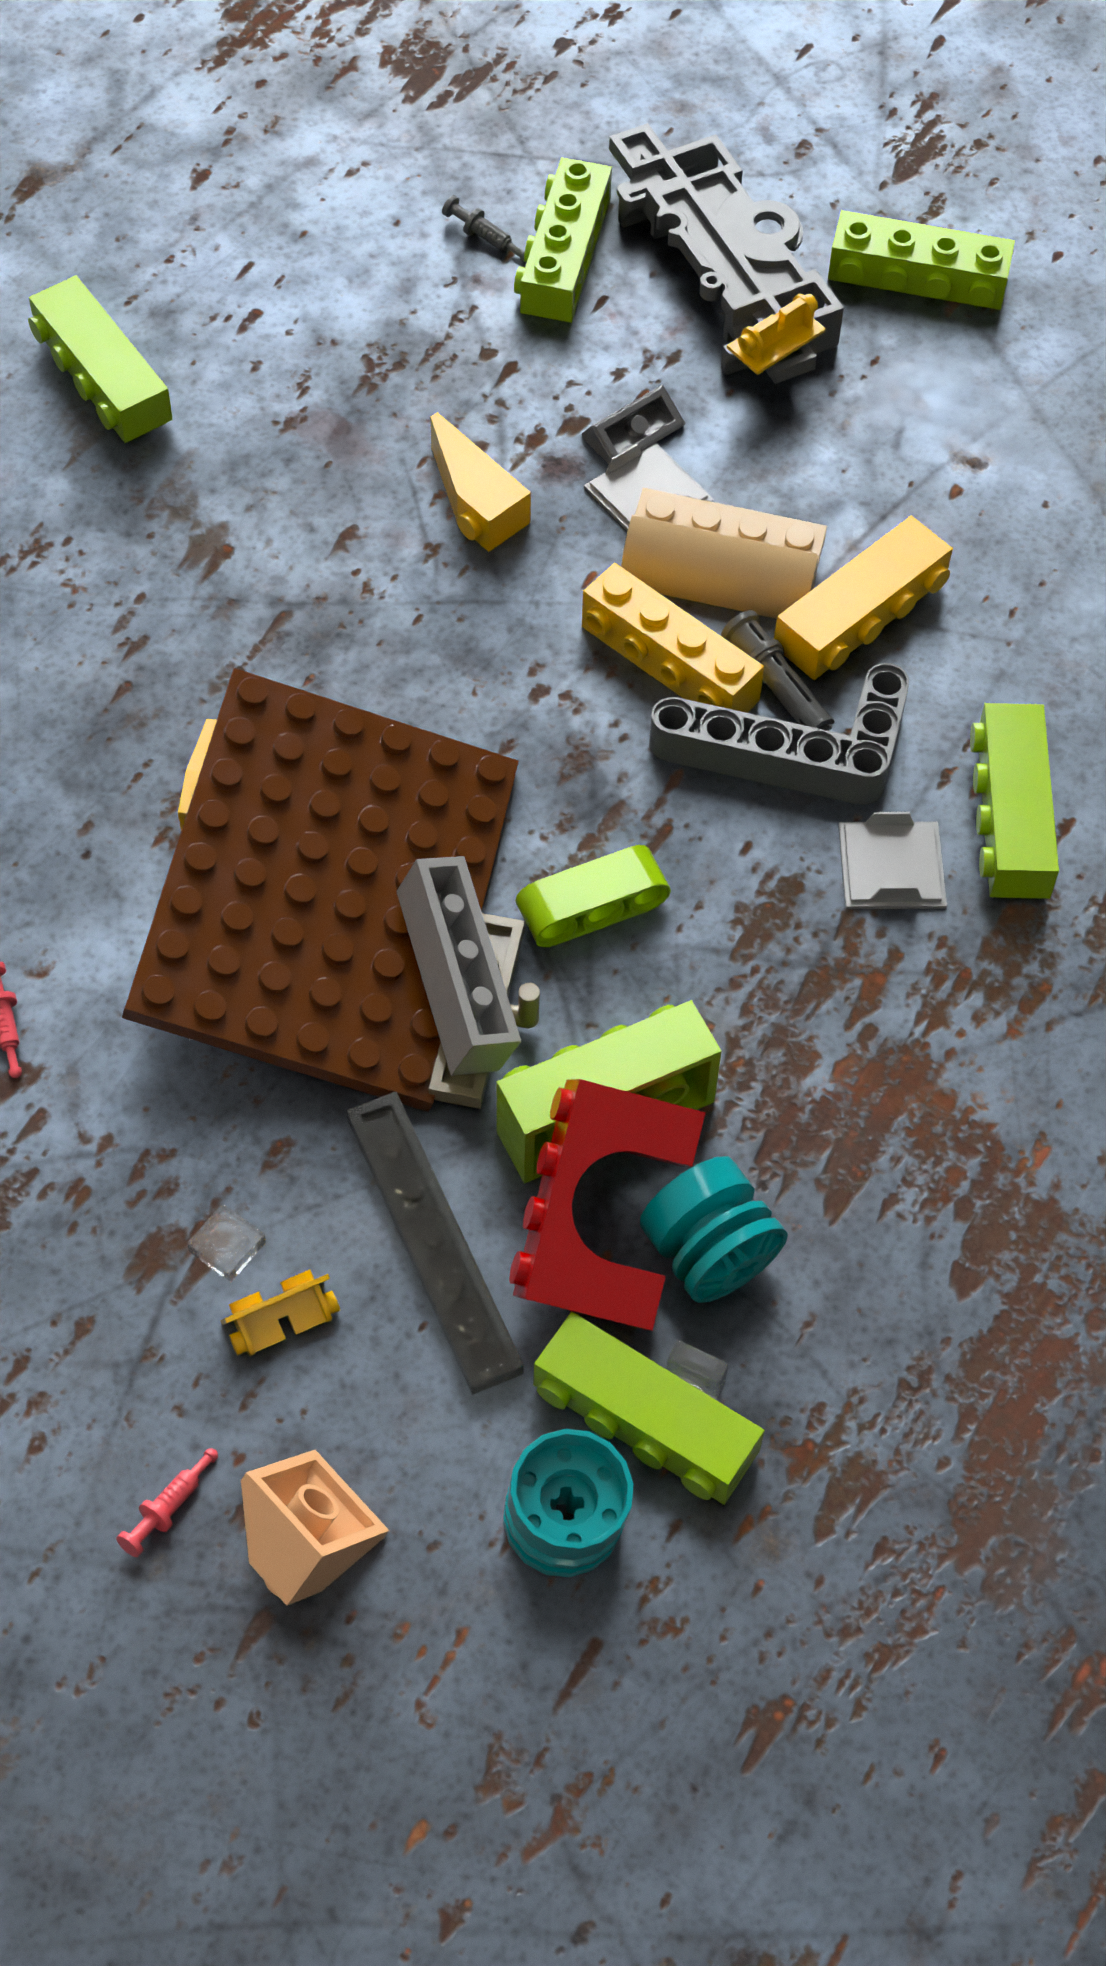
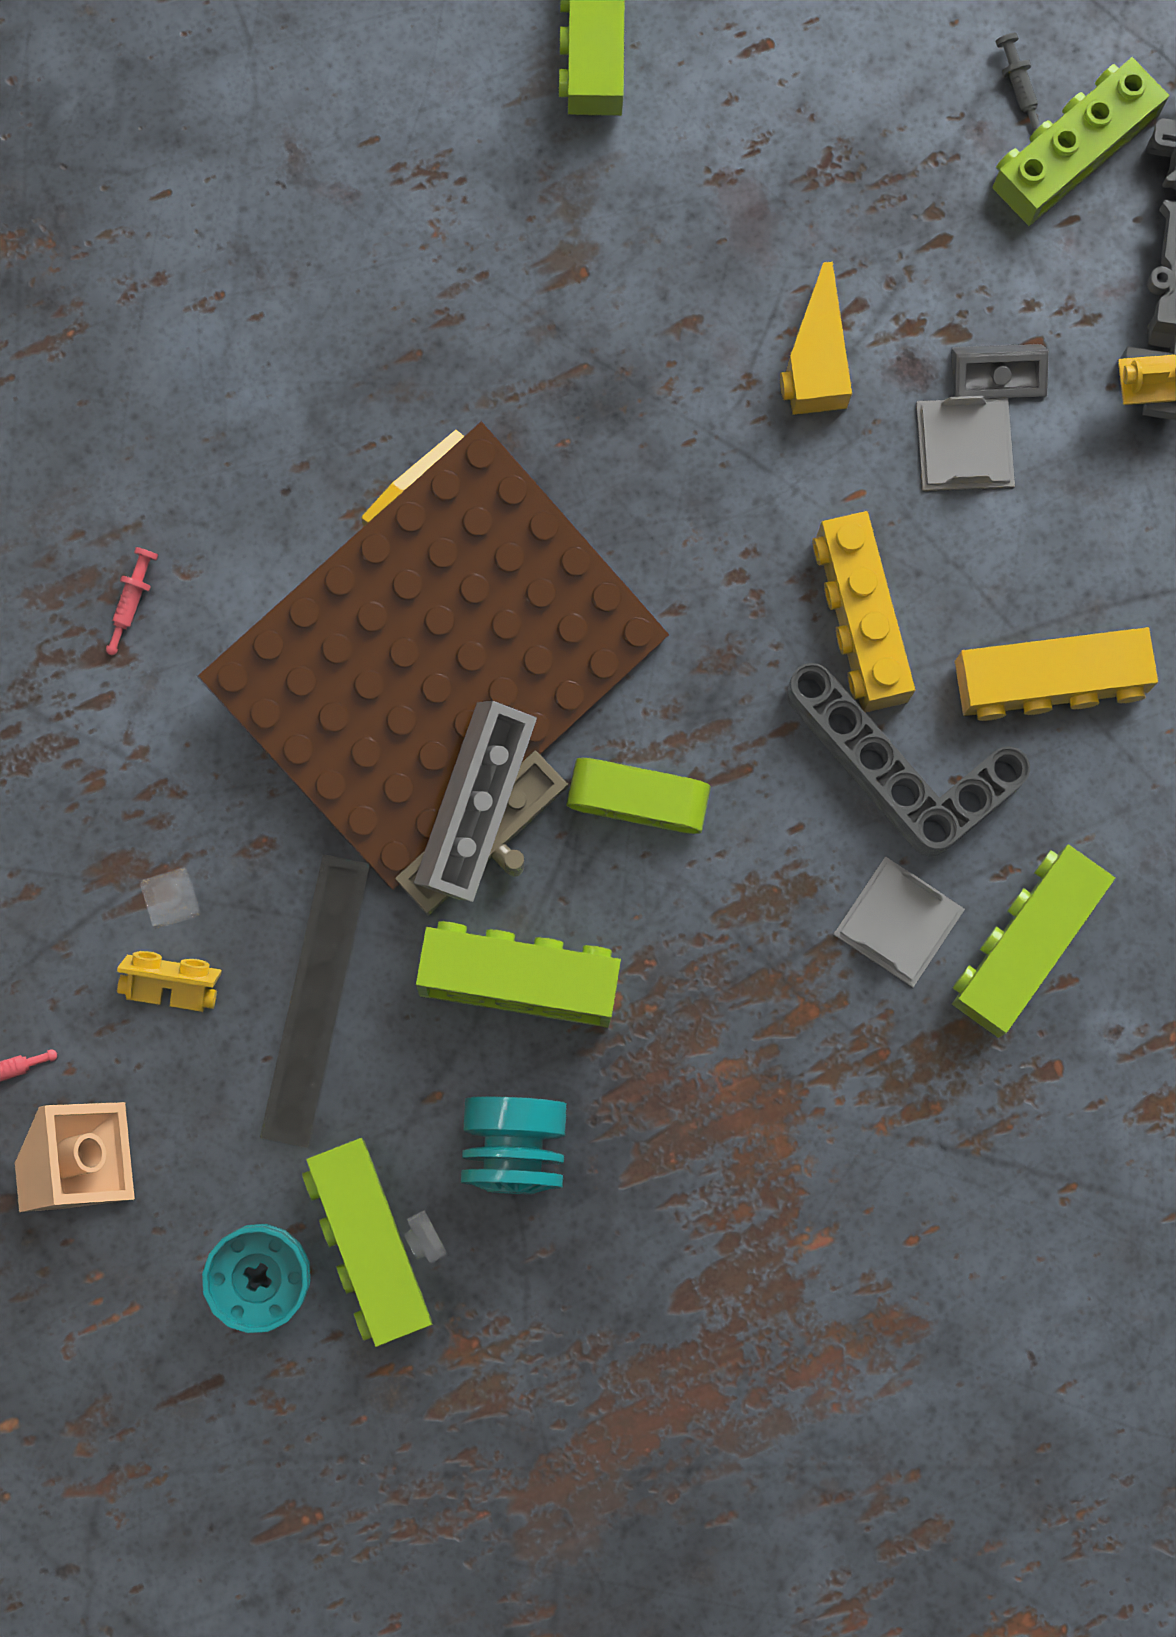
camera: 30 degrees right, 20 degrees up
red arch [509,1079,706,1331] -> none
tan brick [621,488,827,619] -> none
dark grey pin [721,610,835,731] -> none

